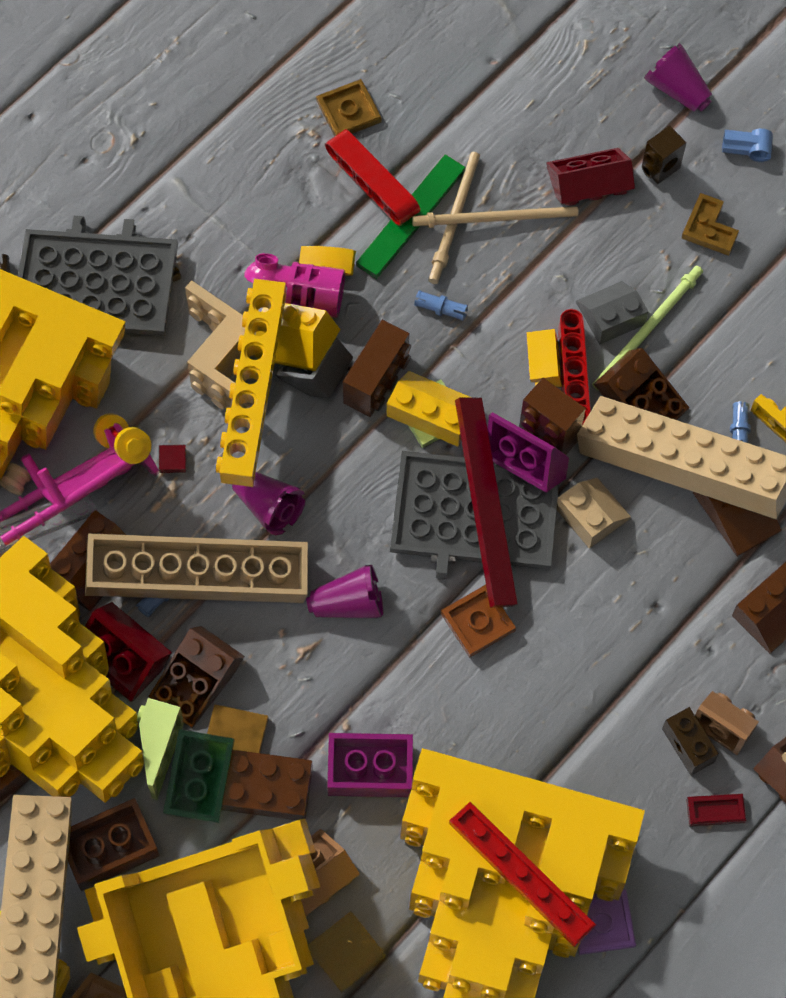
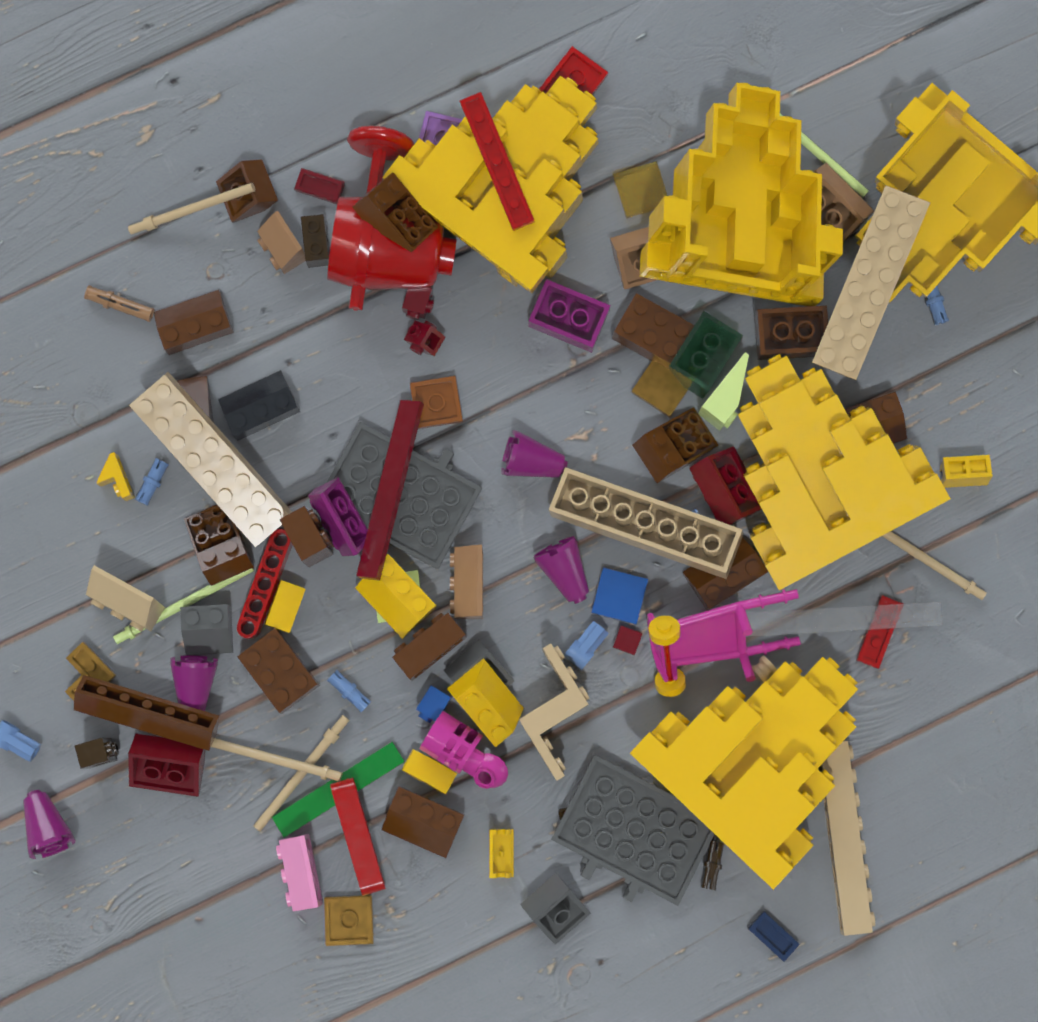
camera: 155 degrees left, 15 degrees up
yellow brick [216,279,286,487] -> none
tan slope [556,478,631,549] -> none
none -> reddish brown brick [74,675,219,751]
none -> tan slope [86,565,165,632]
none -> magenta cone [170,655,218,711]
none -> black slope [218,370,300,441]
none -> reddish brown brick [237,628,320,714]
none -> bright pink slope [276,834,323,911]
none -> red piece [327,125,457,311]
none -> reddish brown slope [352,172,438,252]
none -> reddish brown slope [381,786,465,858]
none -> dark red brick [402,287,434,320]
none -> dark red brick [404,320,446,356]
none -> blue brick [416,685,452,723]
none -> medium nougat slope [450,545,483,619]
none -> yellow hinge [489,829,514,878]
none -> dark grey slope [520,873,591,945]
none -> medium blue piece [564,621,609,670]
none -> blue tile [591,568,648,625]

